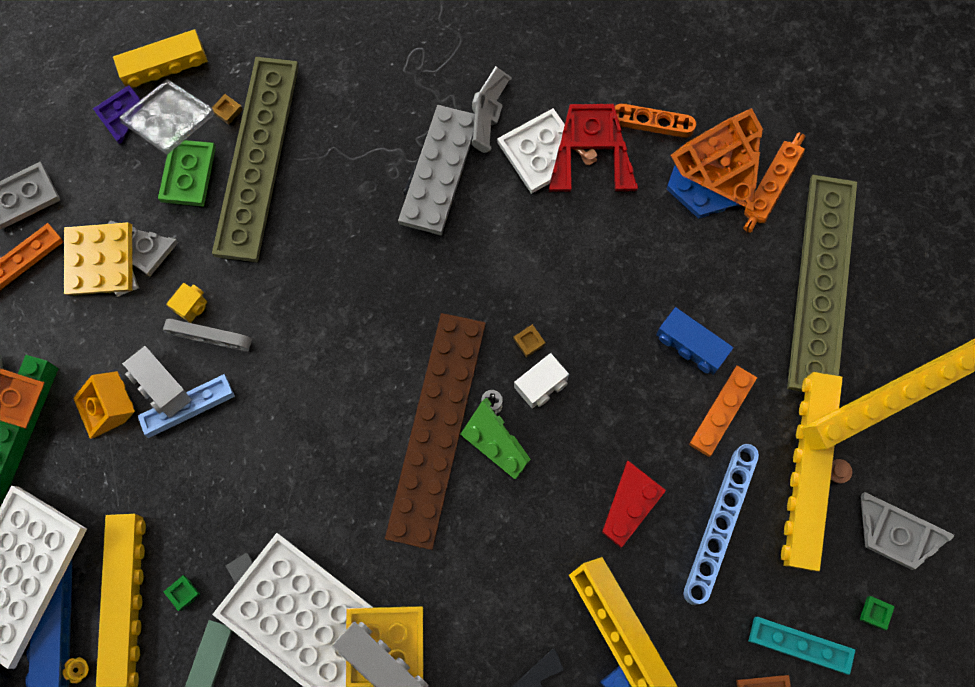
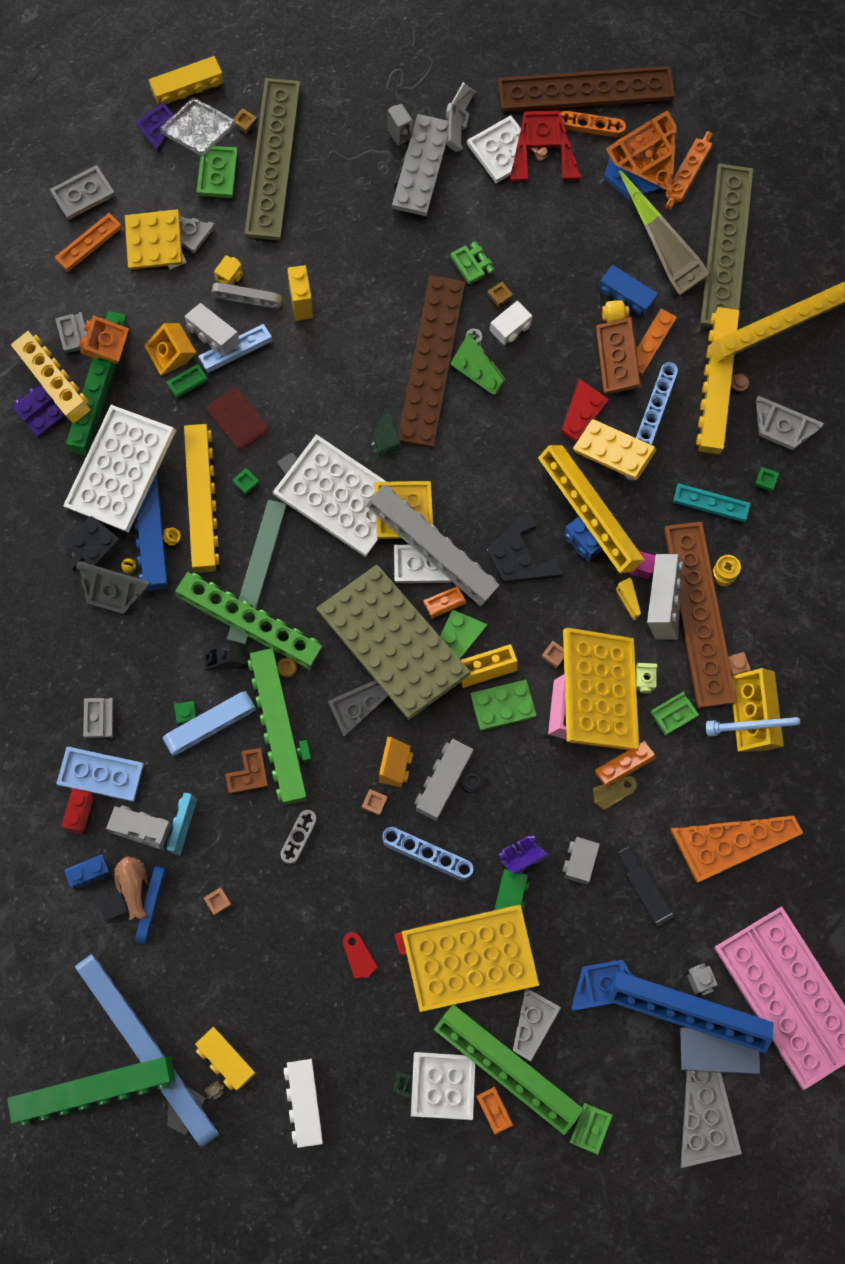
camera: 10 degrees left, 0 degrees up
none -> green plate [167,364,208,399]
none -> clear red tile [206,386,269,450]
none -> yellow brick [287,265,313,321]
none -> clear green slope [371,411,400,458]
none -> light grey brick [388,104,413,146]
none -> bright green plate [450,241,495,284]
none -> reddish brown plate [498,66,675,112]
none -> yellow plate [573,419,656,480]
none -> dark orange plate [596,317,641,395]
none -> yellow head [602,300,629,323]
none -> dark tan plate [619,170,711,296]

